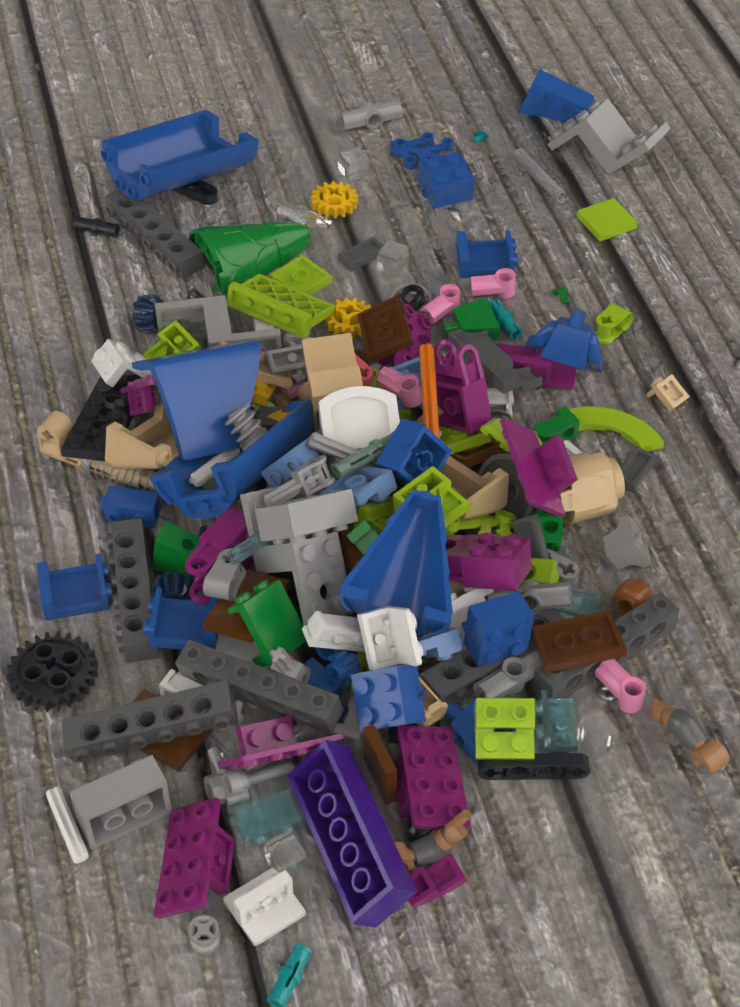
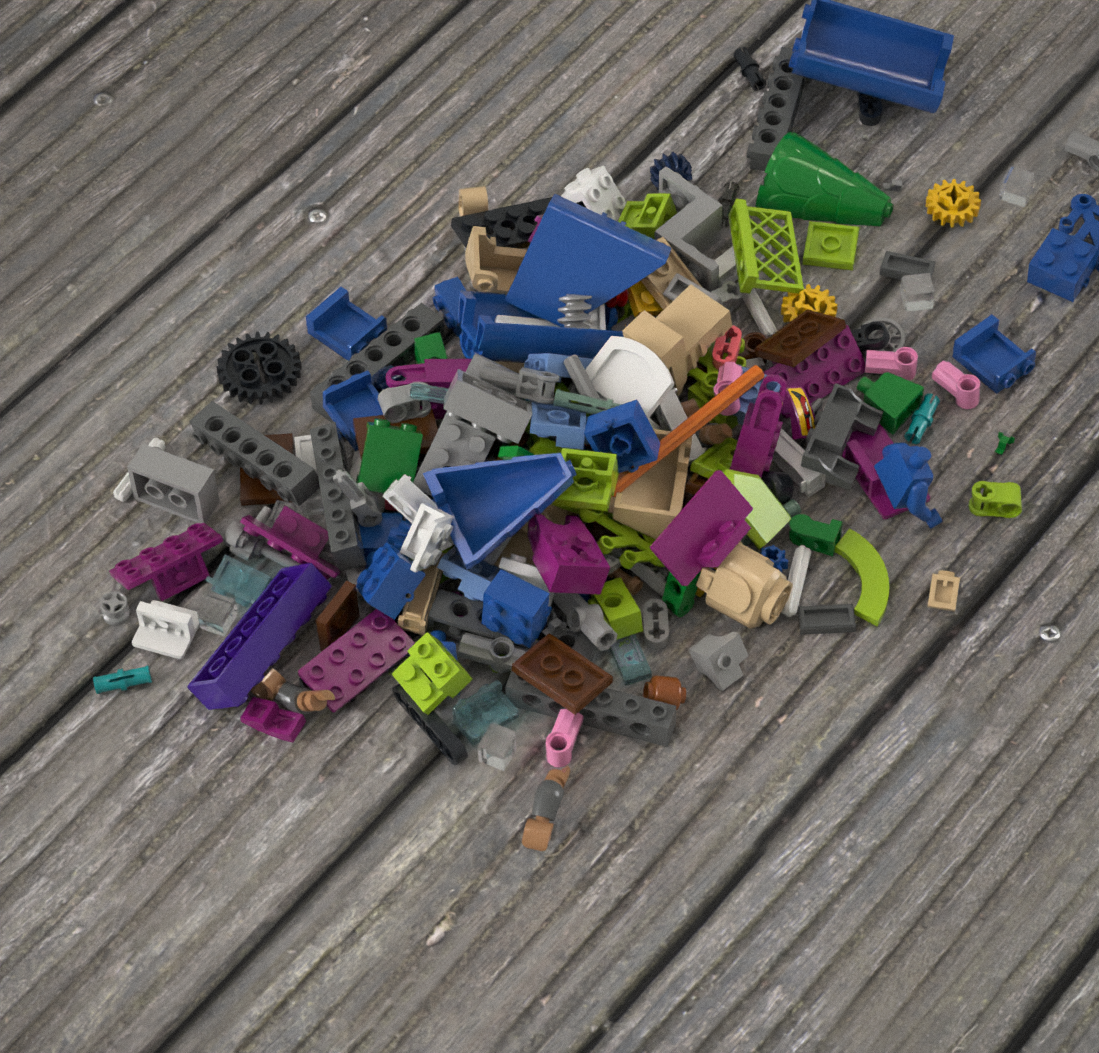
camera: 55 degrees right, 5 degrees up
clear tile [272,201,332,229] -> none
dark grey tile [511,514,549,559] -> none

